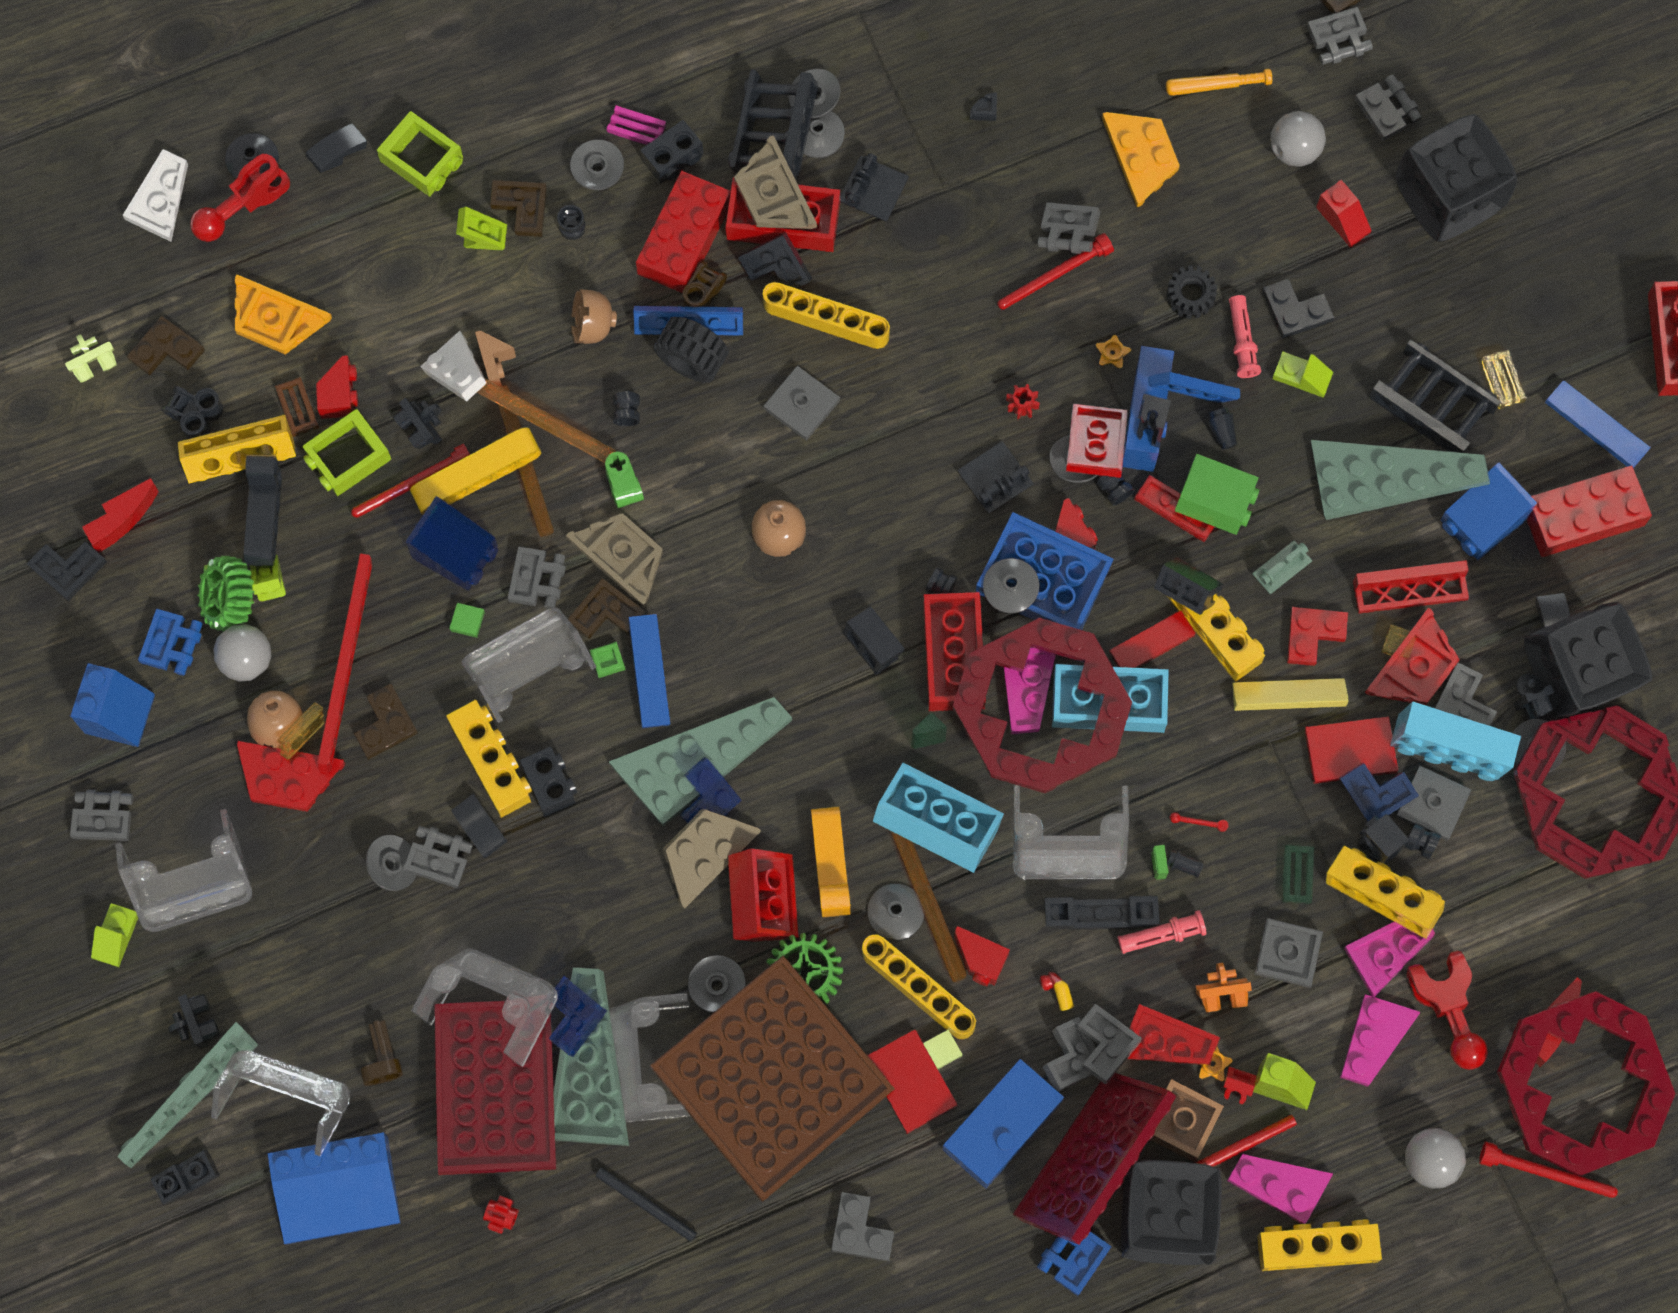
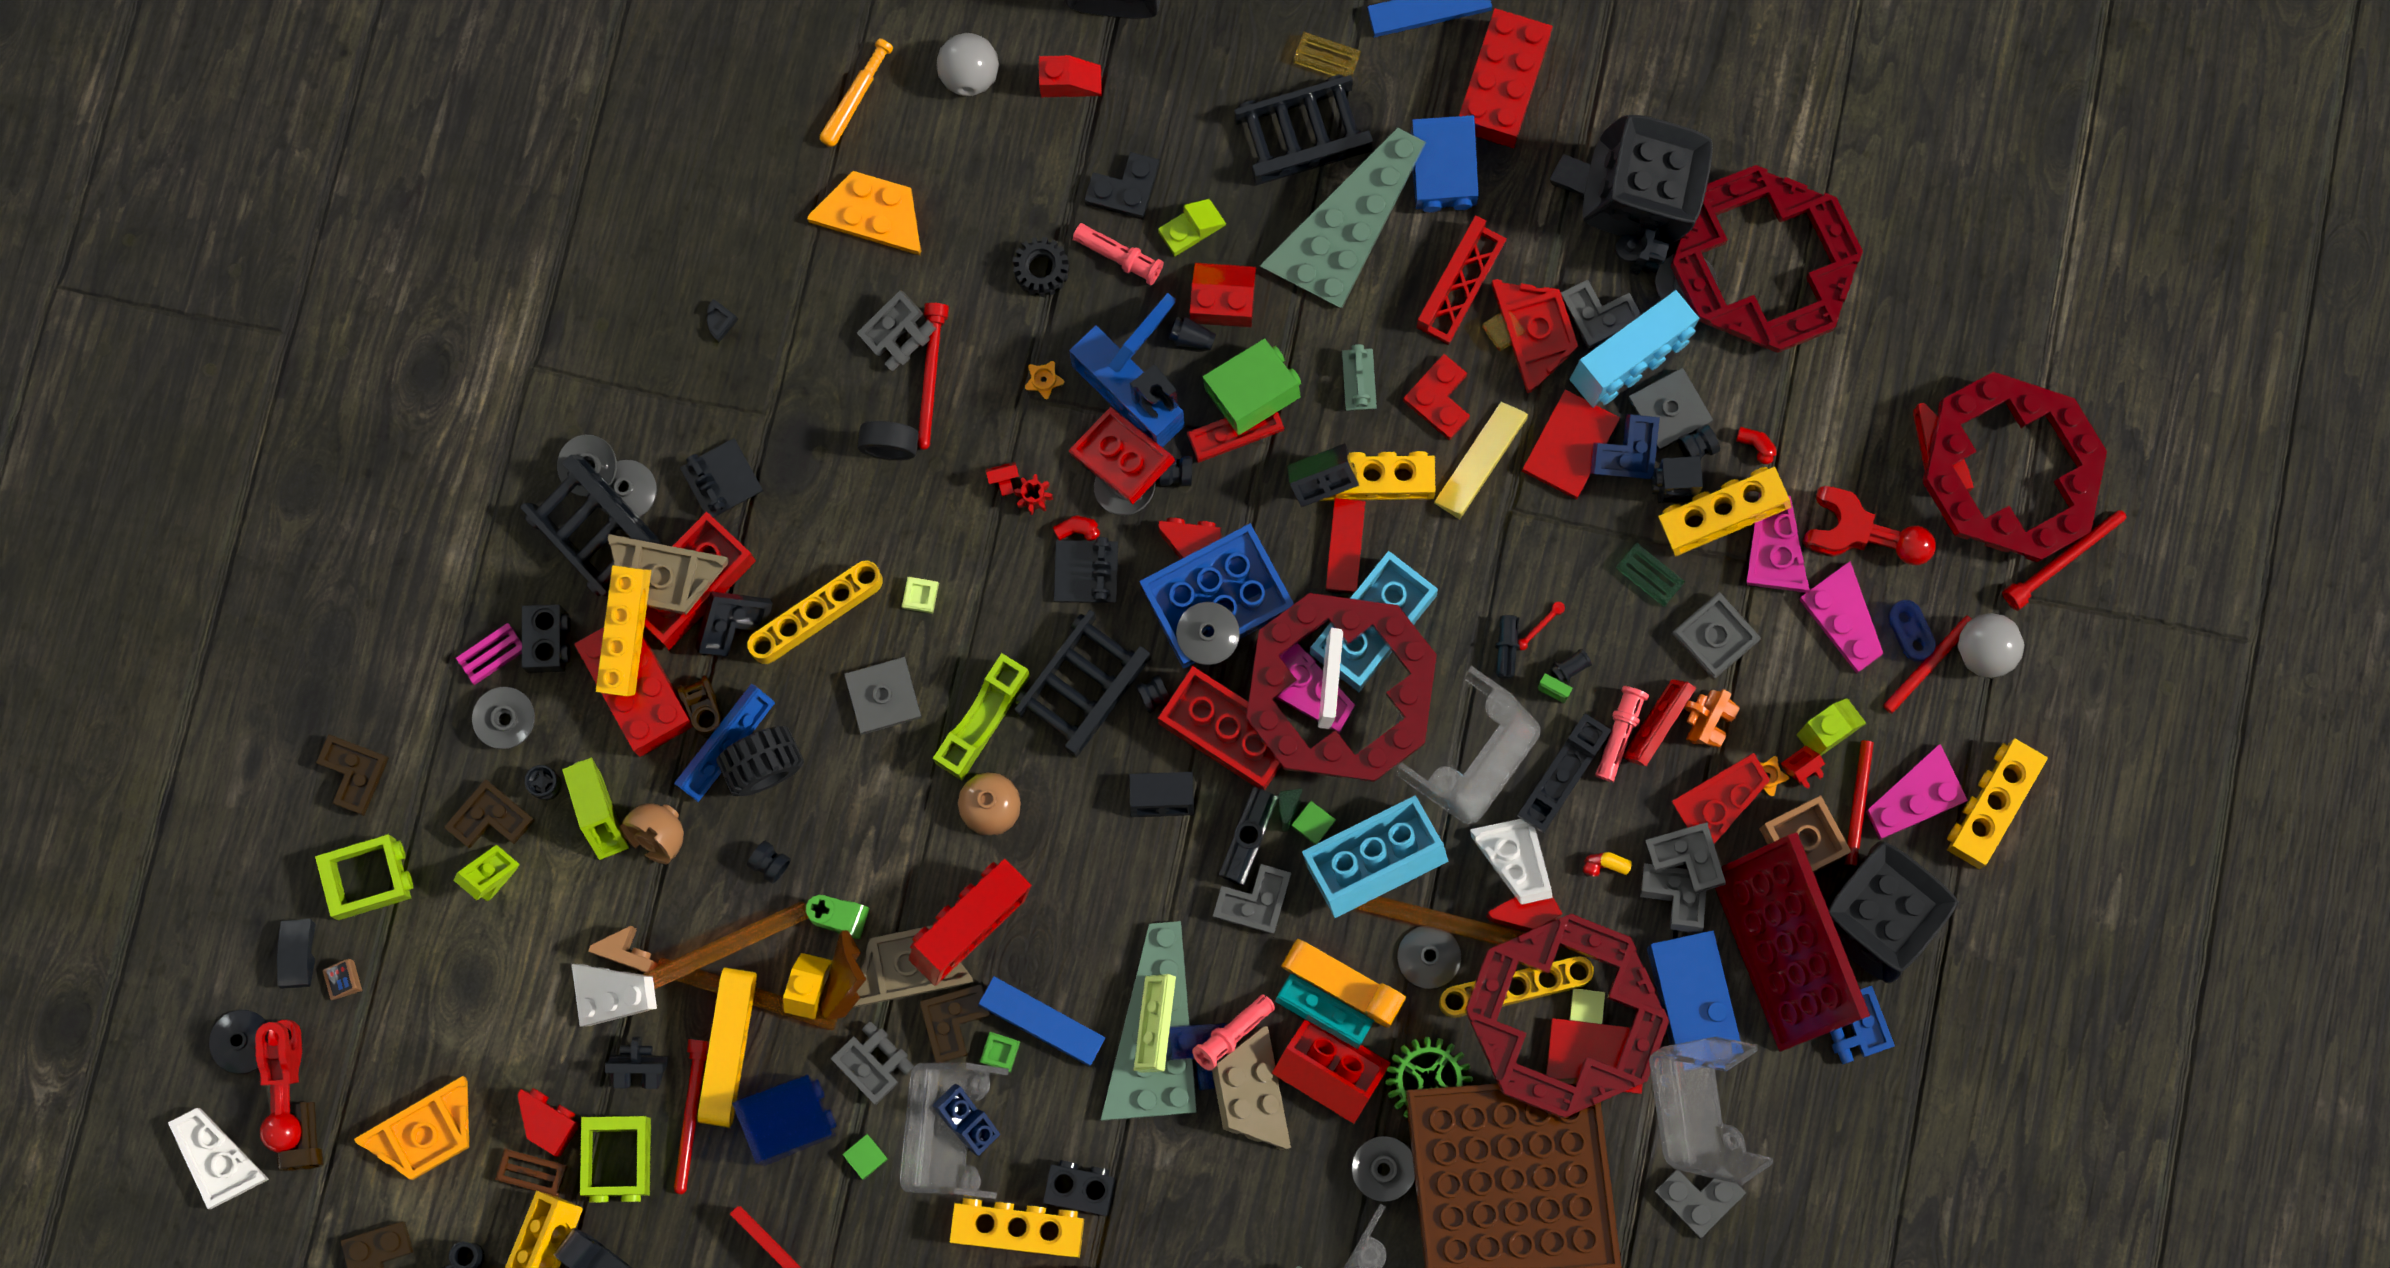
camera: 50 degrees left, 5 degrees up
none -> dark brown piece [277,1102,323,1171]
none -> dark brown plate [316,734,389,816]
none -> slope [323,959,362,1000]
none -> lime slope [562,758,629,860]
none -> yellow brick [596,565,652,696]
none -> yellow slope [783,953,832,1020]
none -> reddish brown slope [821,930,866,1020]
none -> black tyre [858,421,919,460]
none -> yellowish green tile [902,577,939,614]
none -> red brick [908,858,1032,986]
none -> dark blue slope [932,1084,1001,1156]
none -> lime arch [933,653,1030,781]
none -> red tile [986,462,1019,496]
none -> black fence [1014,610,1151,758]
none -> red arm [1052,515,1100,541]
none -> yellowish green tile [1134,974,1176,1073]
none -> red slope [1190,263,1256,327]
none -> coral pin [1192,994,1275,1071]
none -> dark grey plate [1213,864,1291,935]
none -> black piece [1219,787,1279,886]
none -> teal tile [1275,973,1374,1049]
none -> bright green tile [1291,801,1336,845]
none -> white tile [1318,628,1343,729]
none -> dark red plate [1465,914,1669,1118]
none -> white wing [1470,819,1553,904]
none -> black axle [1495,615,1520,679]
none -> red tile [1623,679,1696,766]
none -> clear windscreen [1649,1037,1773,1185]
none -> red arm [1736,427,1777,464]
none -> red bar [1883,615,1972,714]
none -> clear blue plate [1888,600,1936,661]

